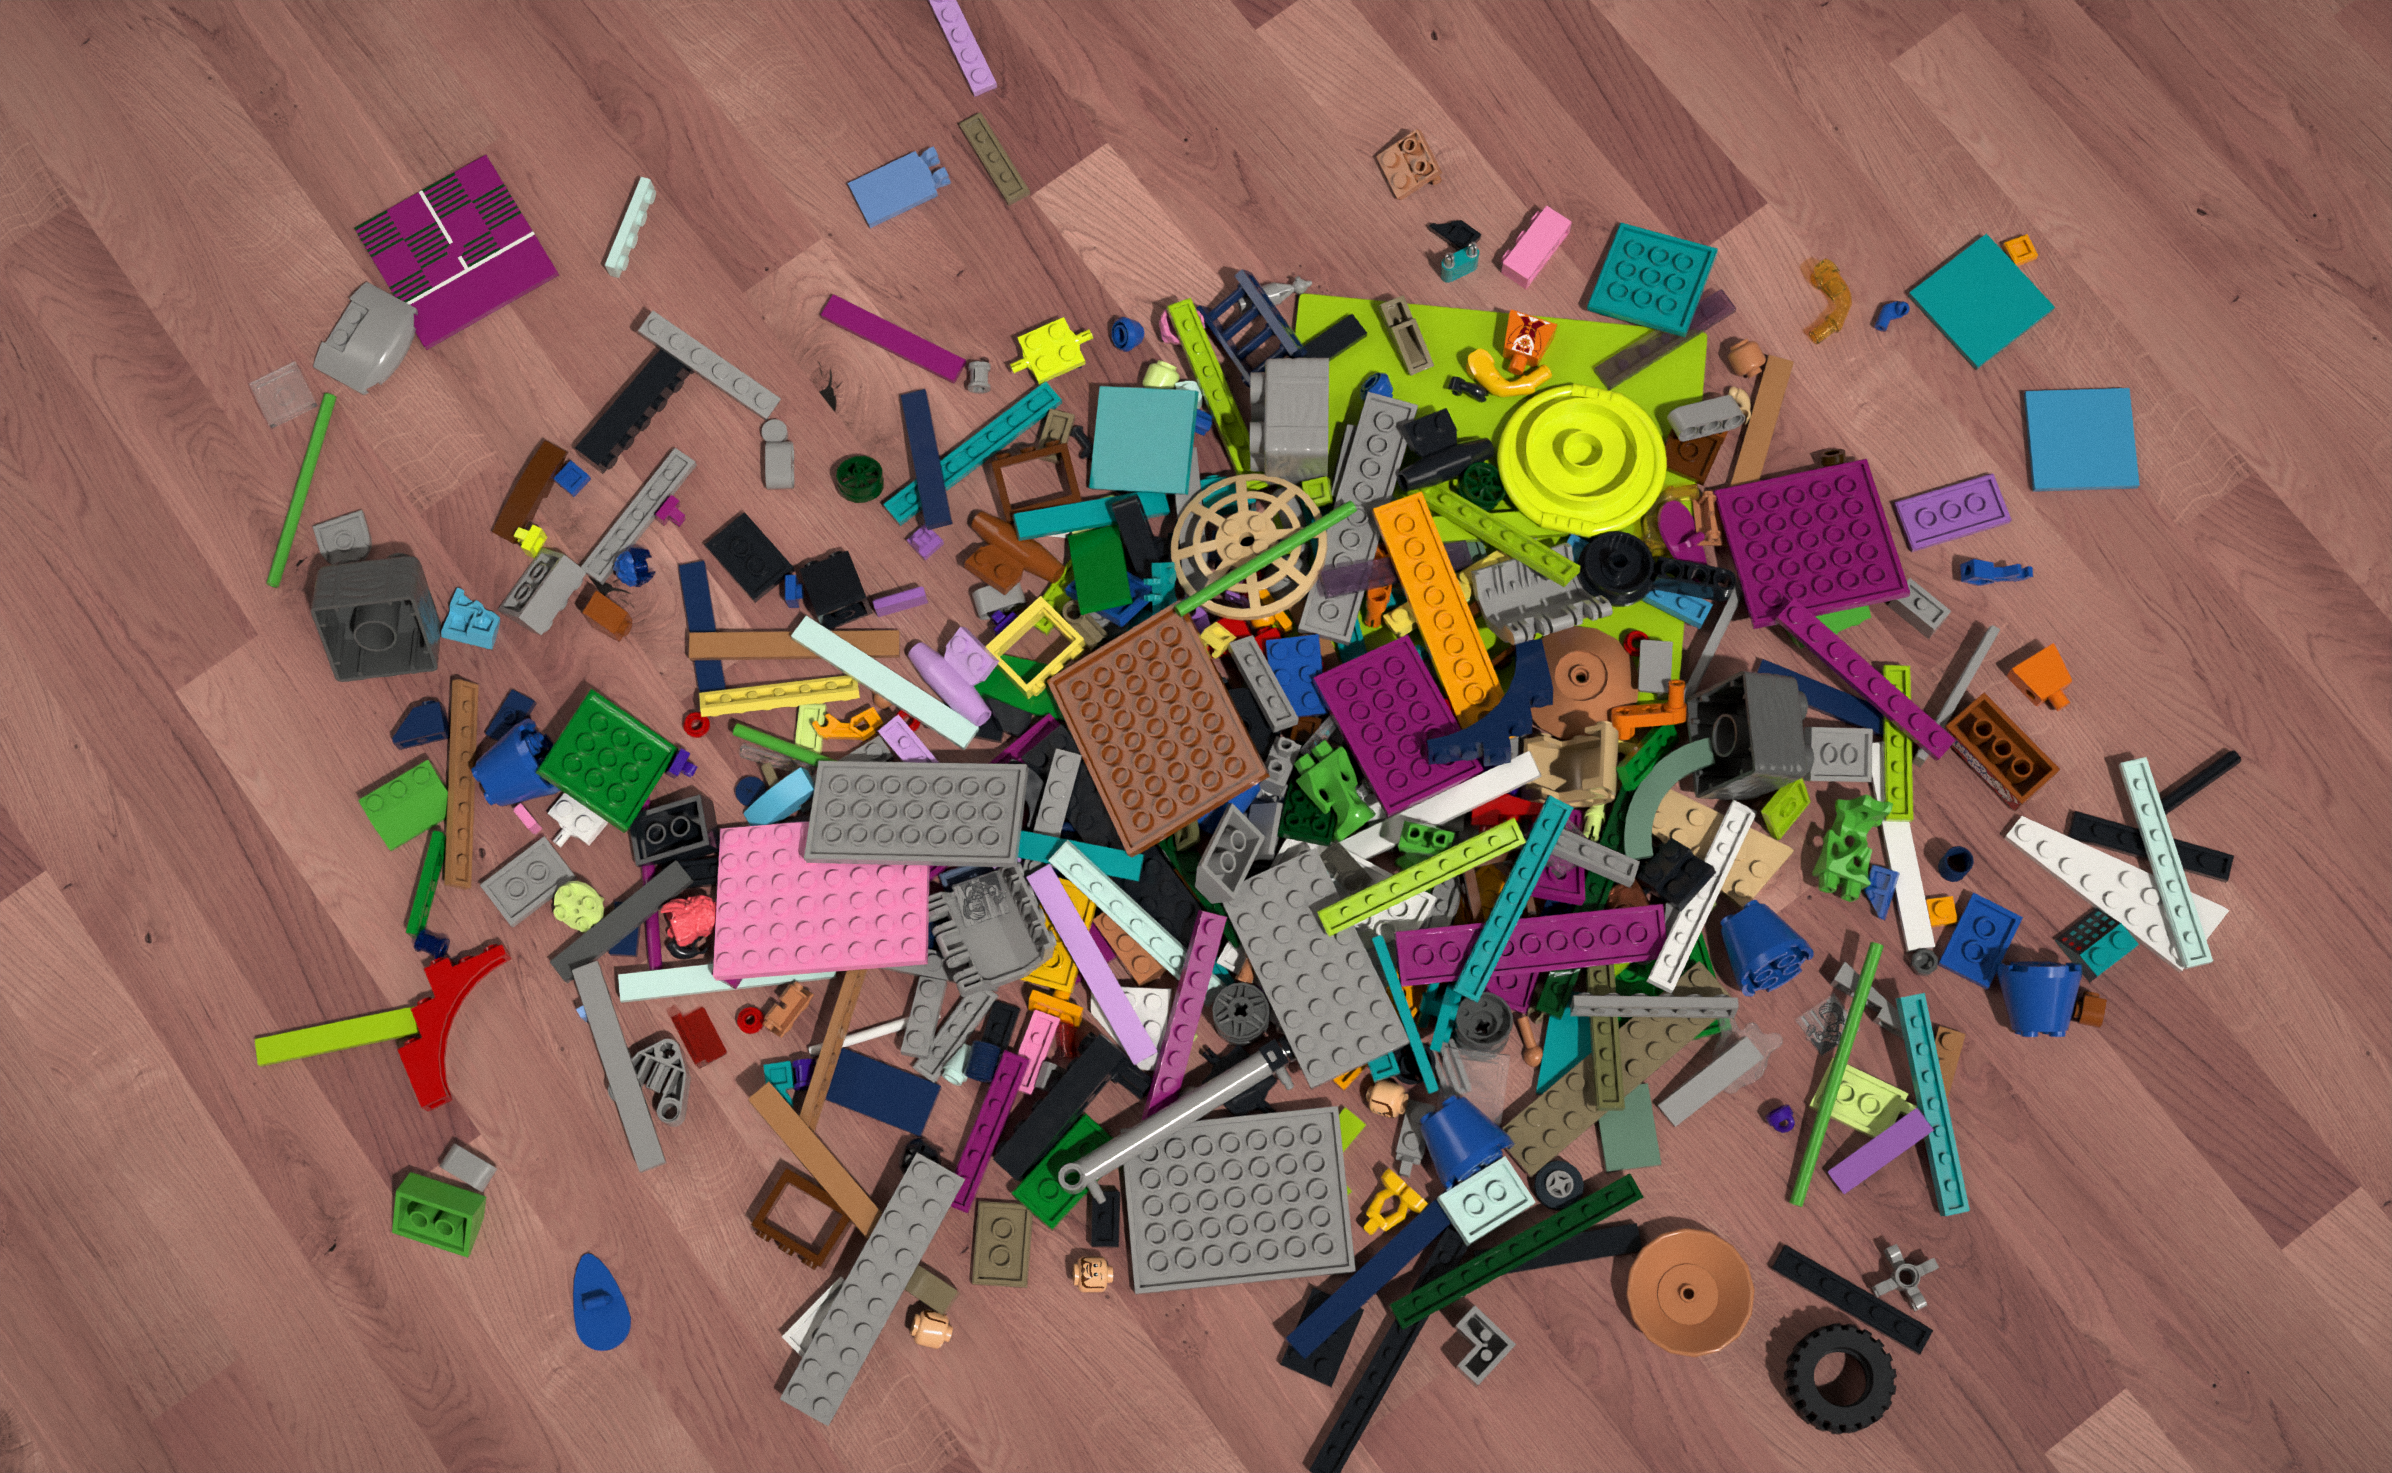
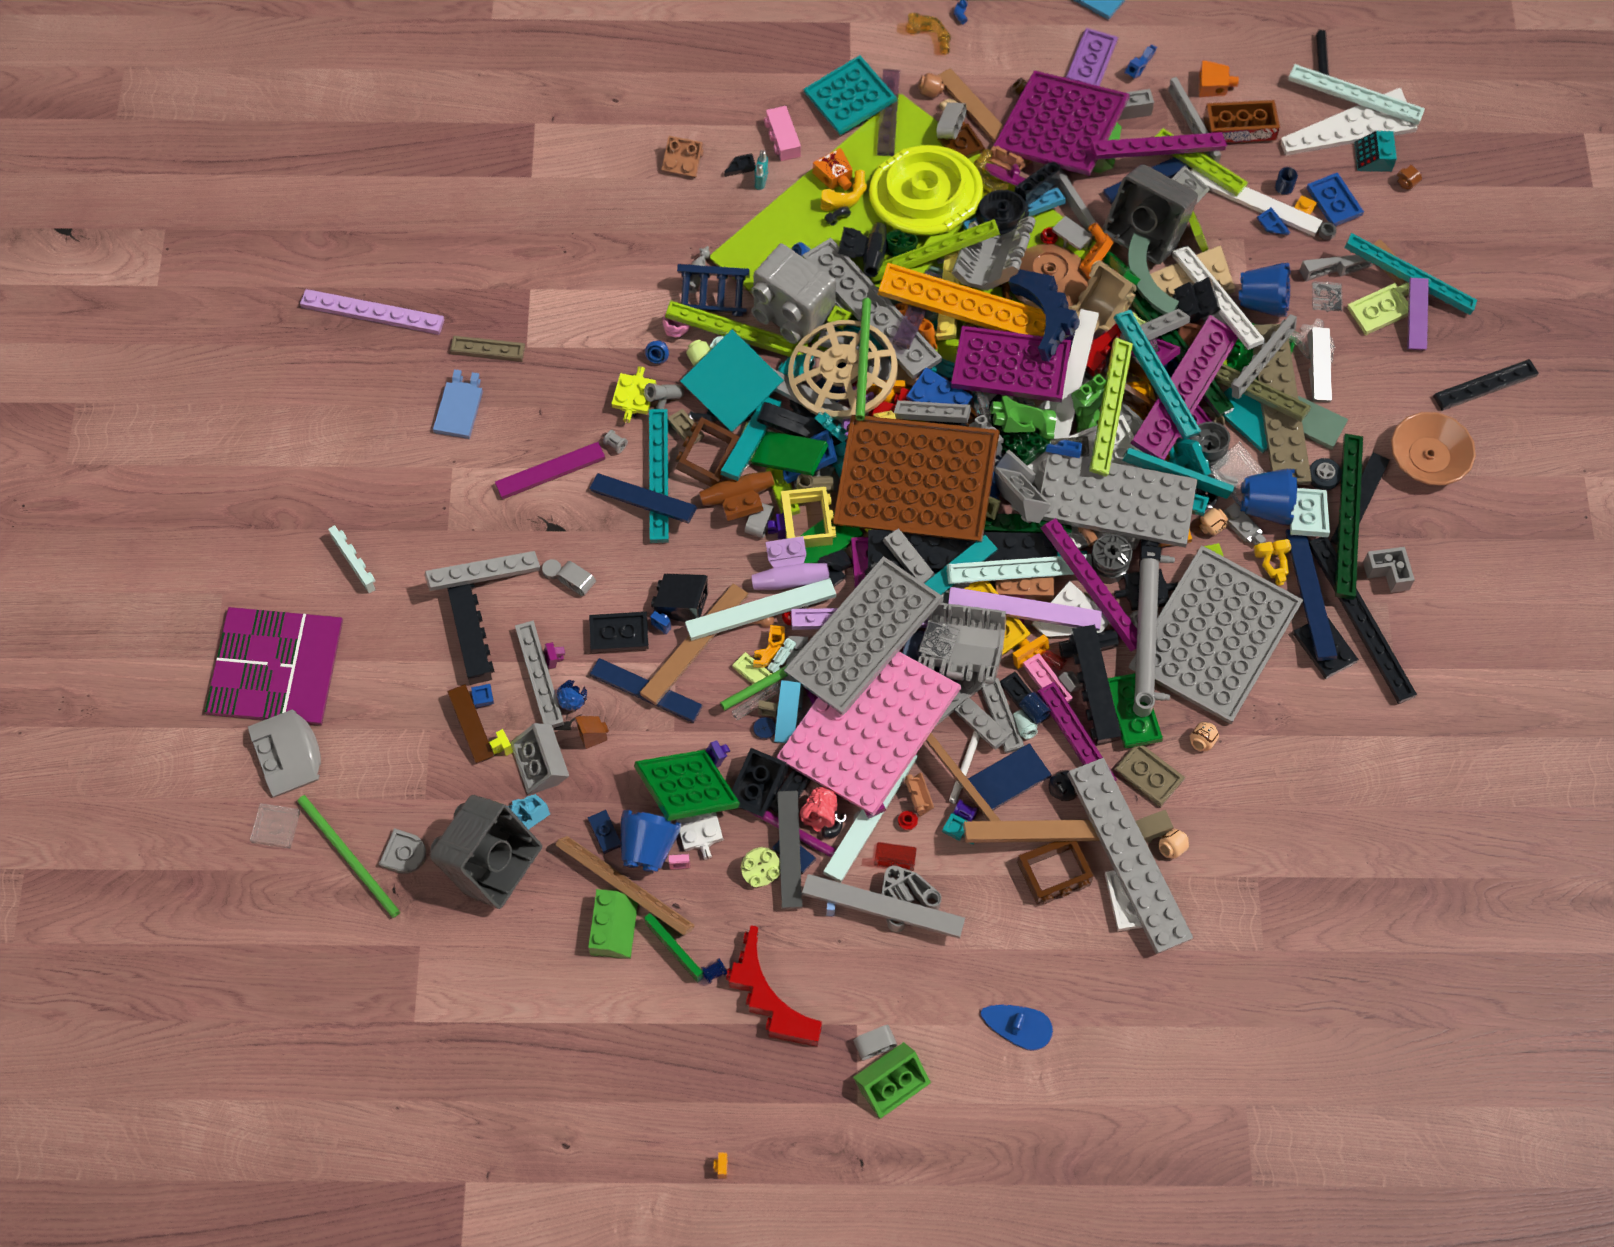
camera: 60 degrees left, 10 degrees down
lime tile [254,1006,419,1067] -> none
dark blue slope [392,700,450,750] -> none
light grey plate [480,836,577,928] -> none
red plate [683,712,710,738] -> none
light yellow plate [699,675,860,717] -> none
dark green wheel [836,456,884,503] -> none
medium lavender tile [873,586,928,617] -> none
medium lavender tile [907,524,944,560] -> none
black plate [1091,1191,1121,1248] -> none
black tile [1287,314,1367,362] -> none
dark tan slope [1377,295,1434,376] -> none
nougat bar [1517,1016,1543,1067] -> none
dark purple tile [1765,1104,1795,1133] -> none
black tyre [1784,1323,1897,1434] -> none
bright green piece [1789,942,1884,1207] -> none
bright green hips [1812,795,1893,902] -> none
light grey pin [1871,1244,1939,1312] -> none
blue cone [1997,961,2082,1037] -> none
black tile [2068,811,2234,883] -> none
none -> light grey piece [644,383,684,409]
none -> light orange plate [714,1153,727,1179]
none -> light aqua axle [768,638,796,673]
none -> blue tile [1046,440,1082,458]

